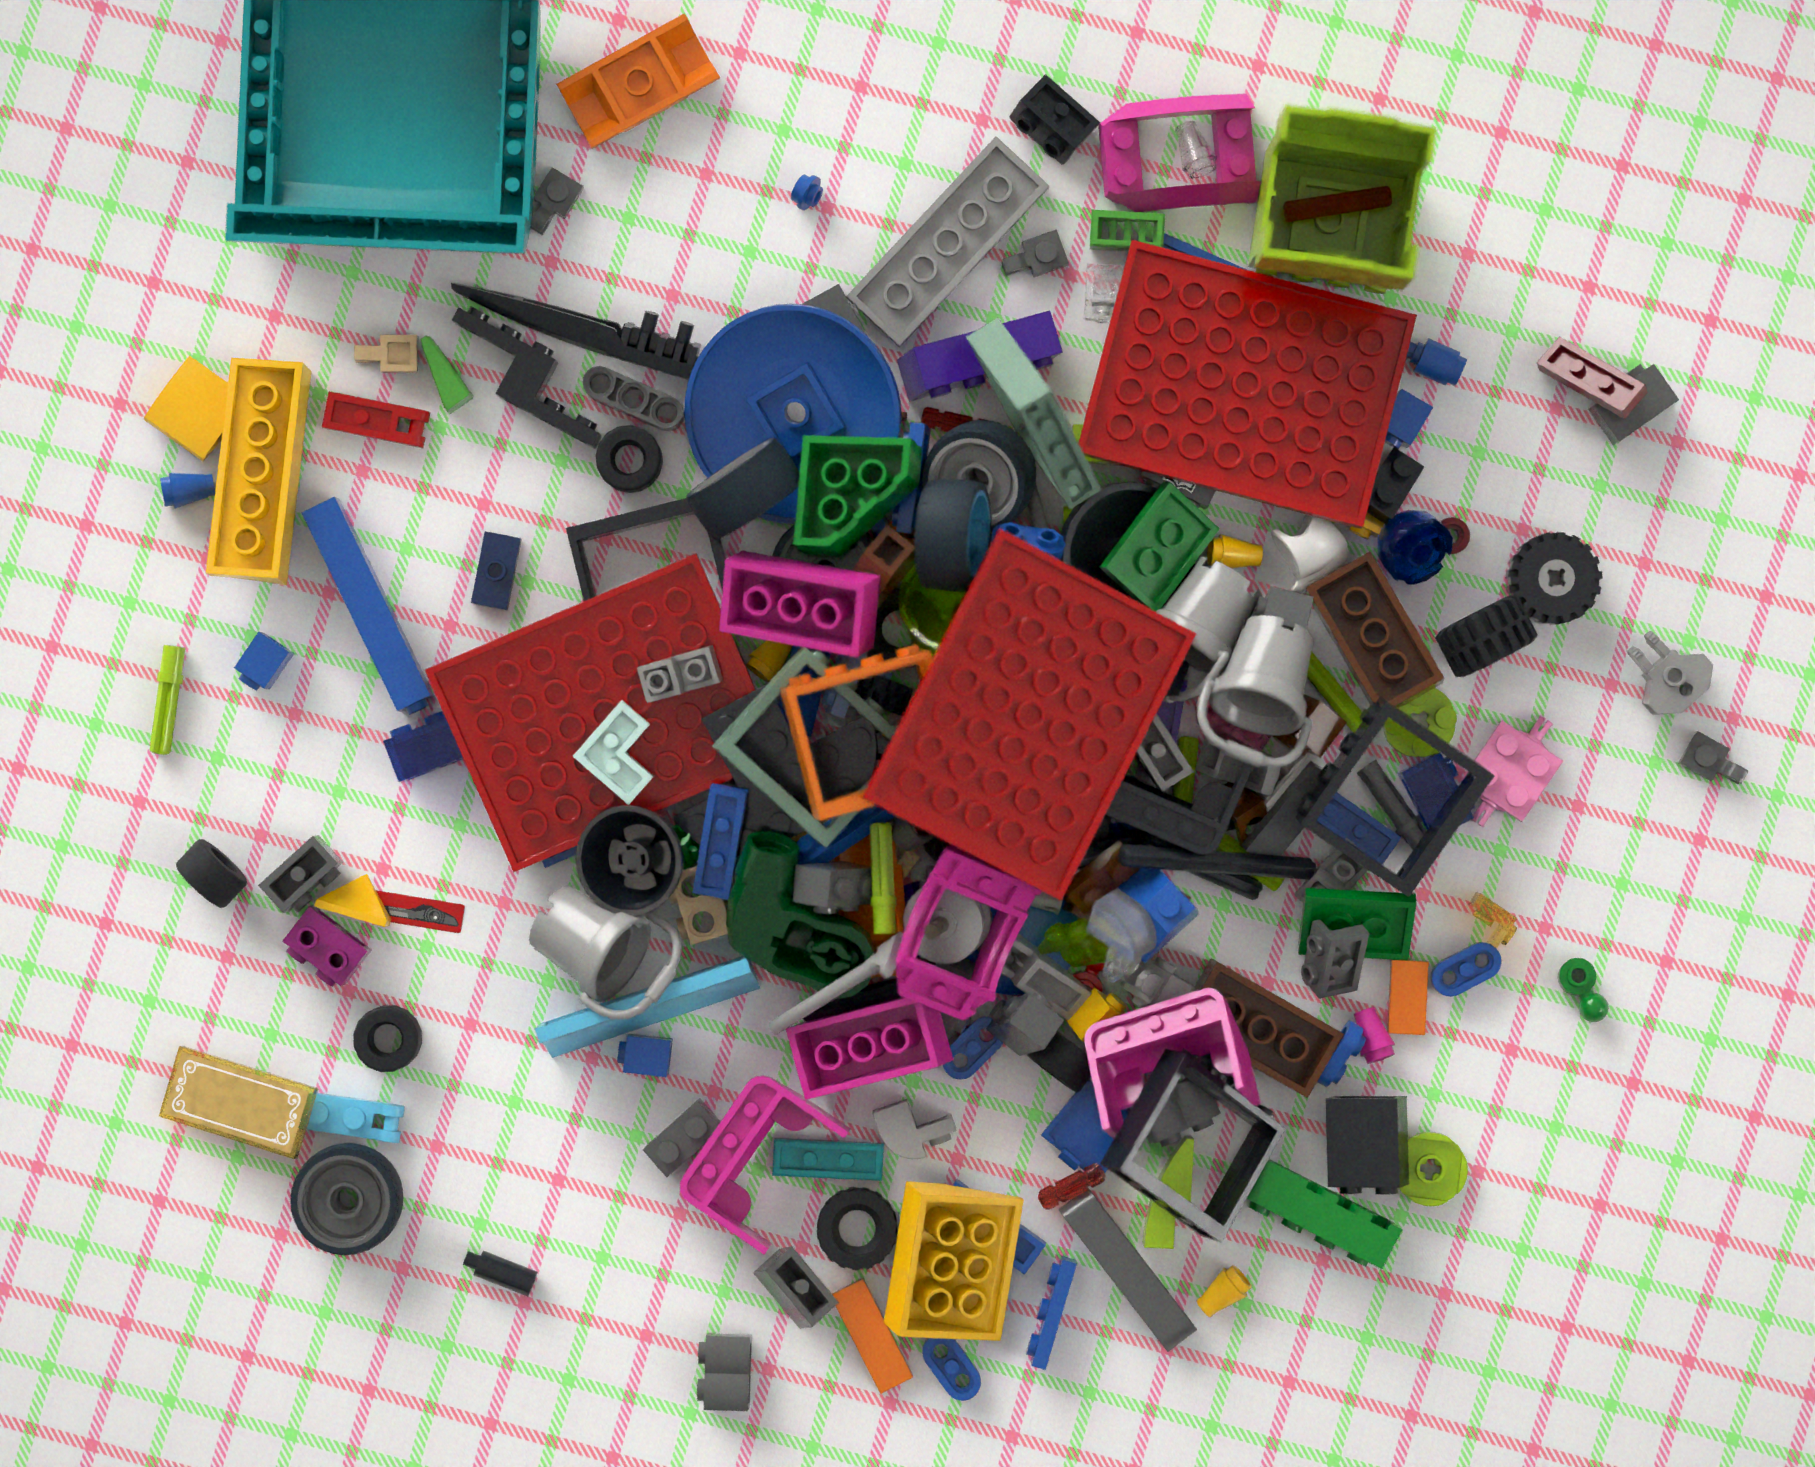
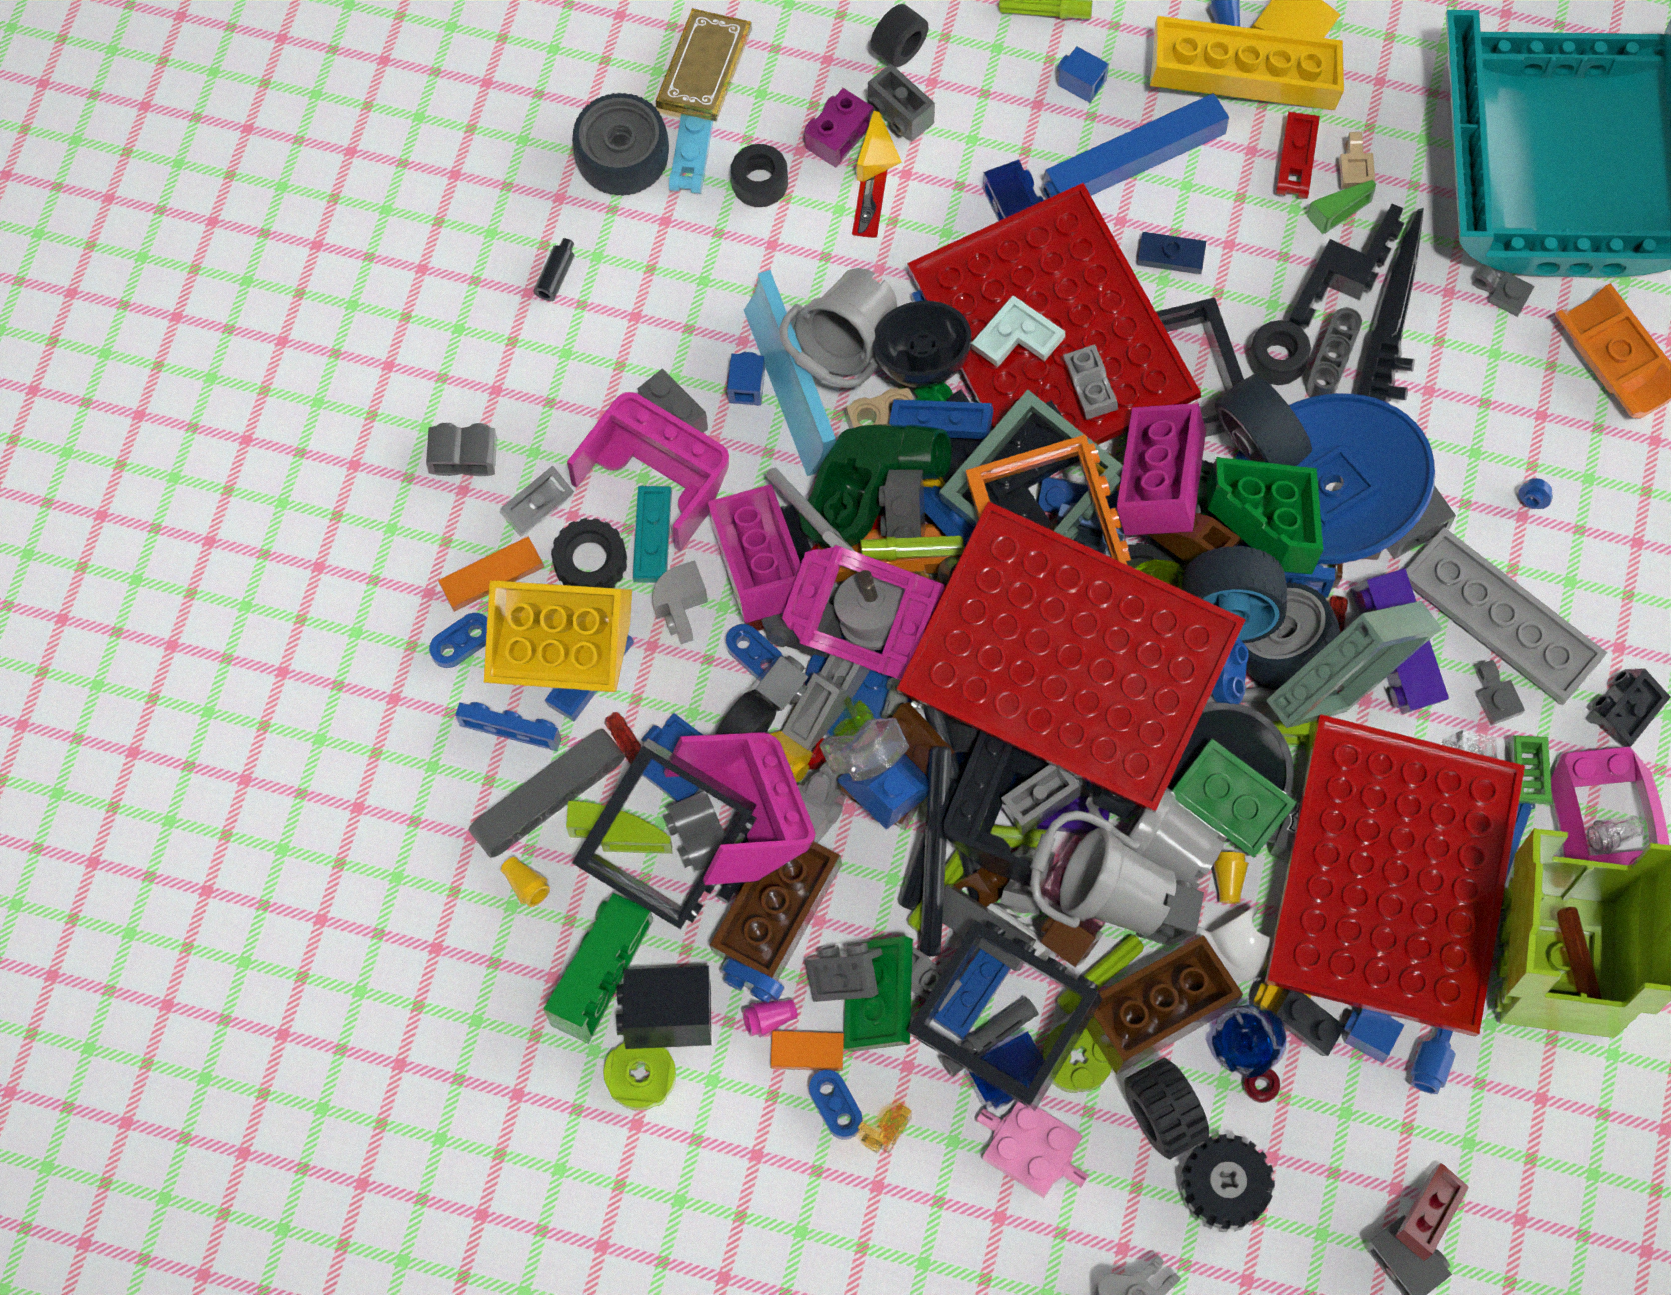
camera: 90 degrees right, 20 degrees down
green plate [1558,958,1609,1022] -> none

